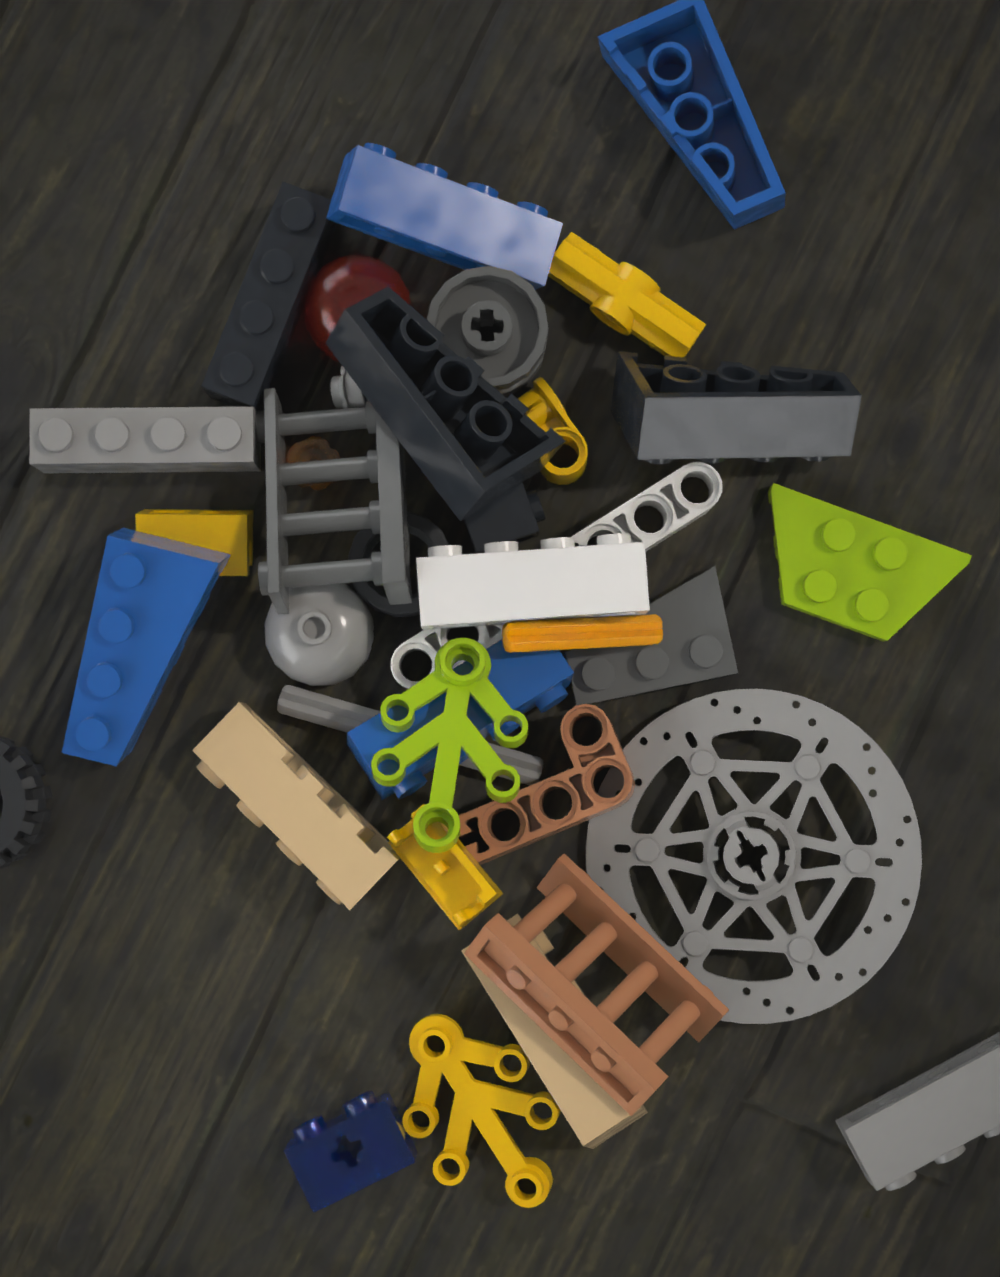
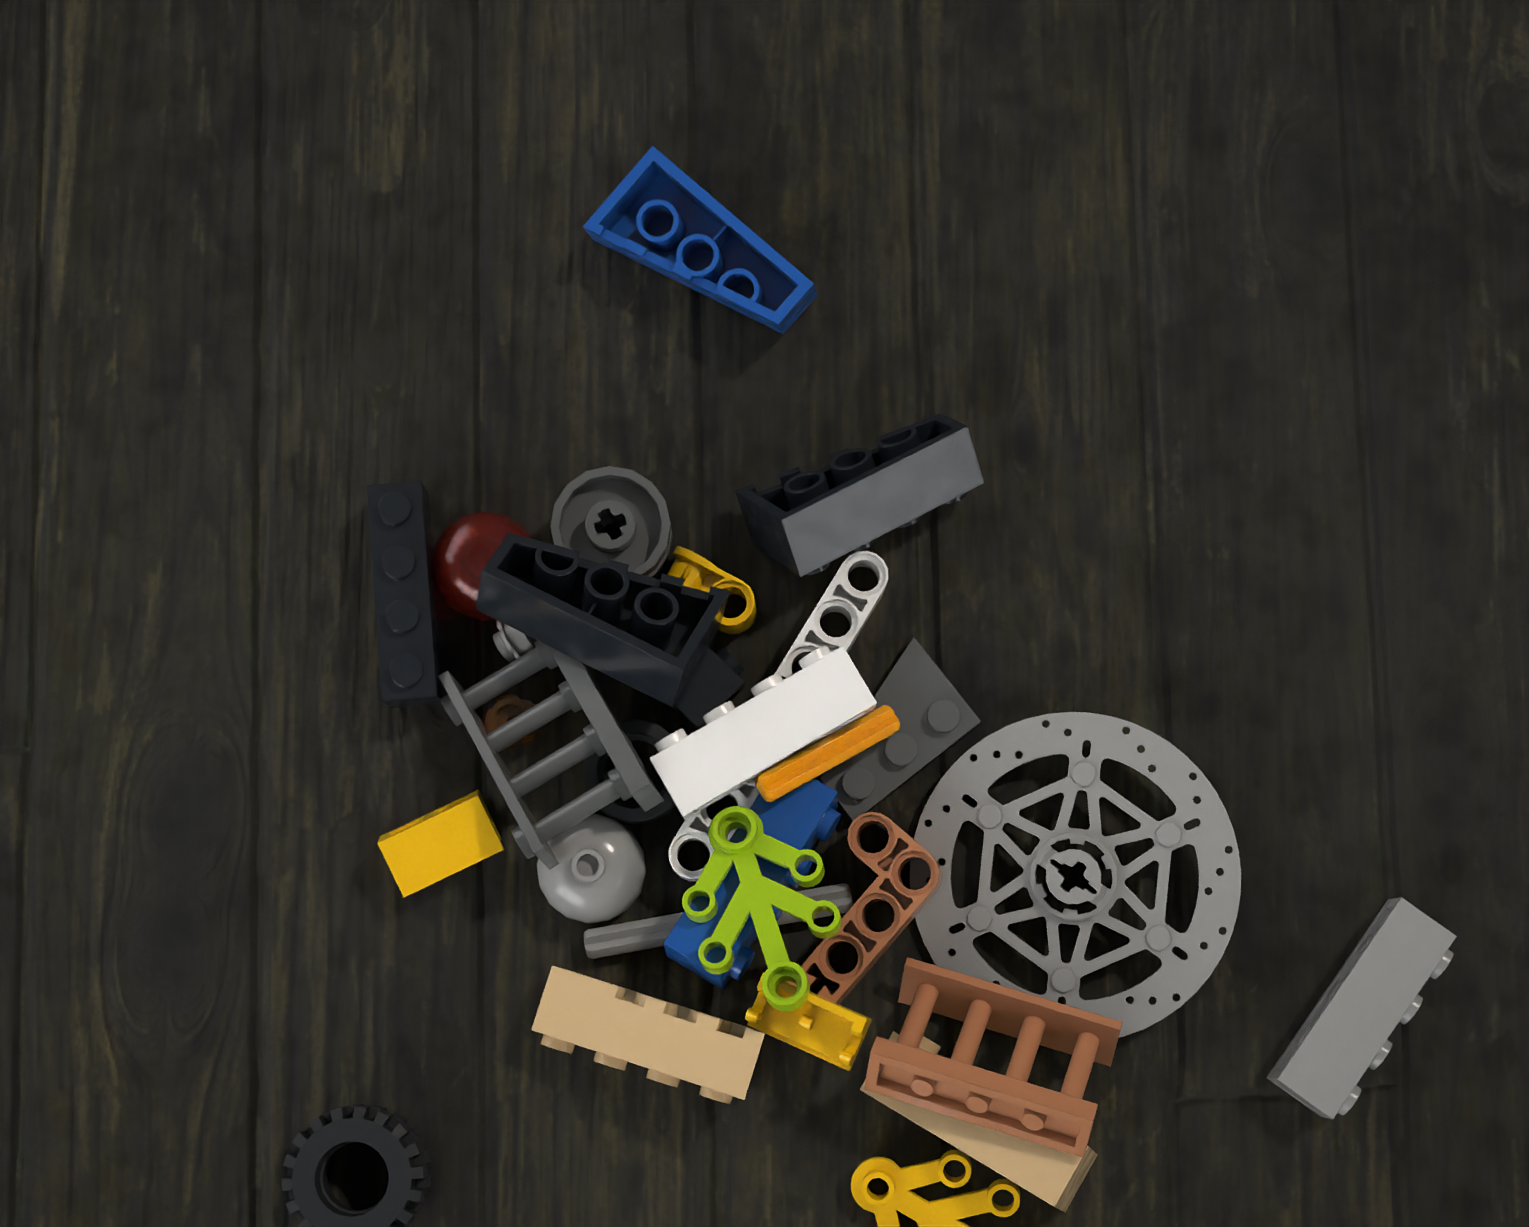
camera: 25 degrees left, 5 degrees down
light grey brick [29,407,261,473] -> none
blue wedge [62,528,231,766] -> none
brick [326,143,563,290] -> none
yellow piece [548,232,706,357] -> none
lime wing [768,483,972,642] -> none

